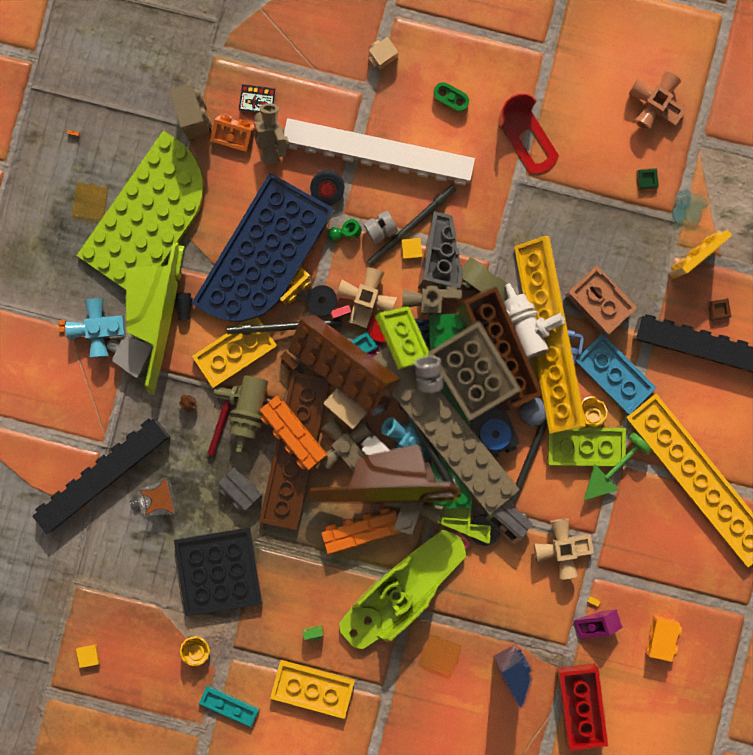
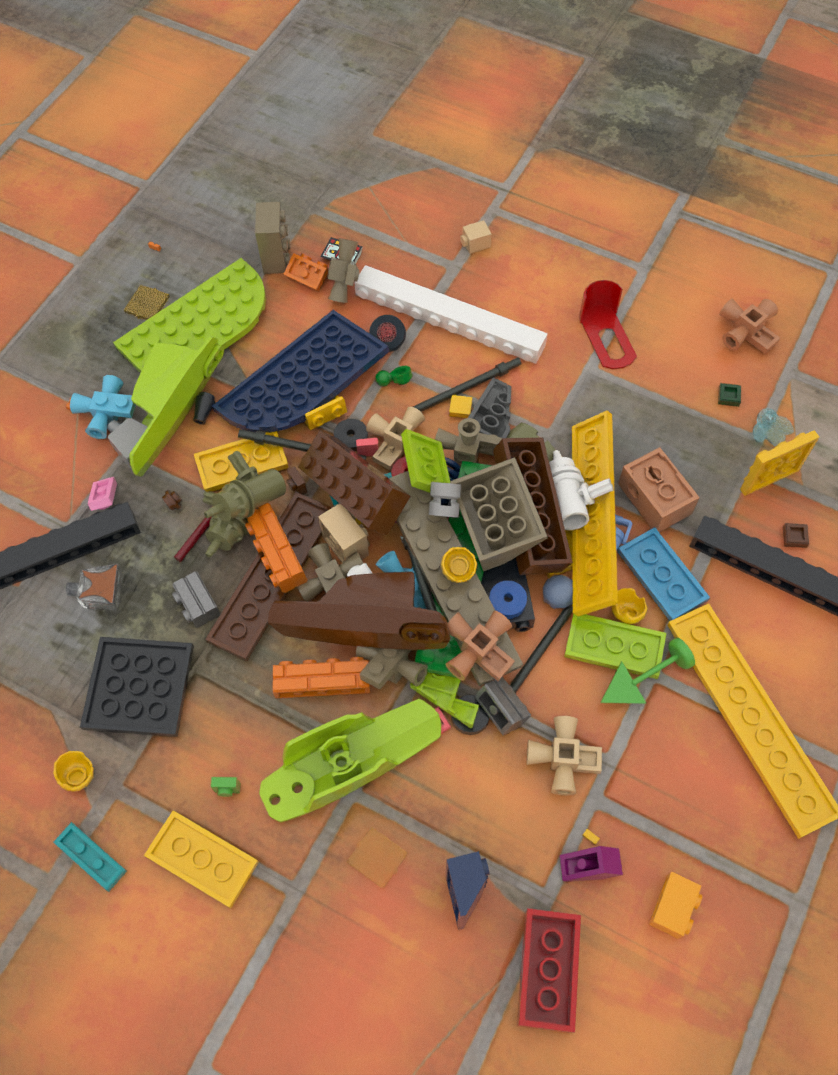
camera: 15 degrees right, 25 degrees down
light grey wheel [363,210,399,245] -> none
green plate [433,82,469,112] -> none
none -> bright pink plate [88,477,117,511]
none -> olive piece [204,451,286,522]
none -> yellow hair [440,547,477,583]
none -> nougat brick [446,611,515,681]

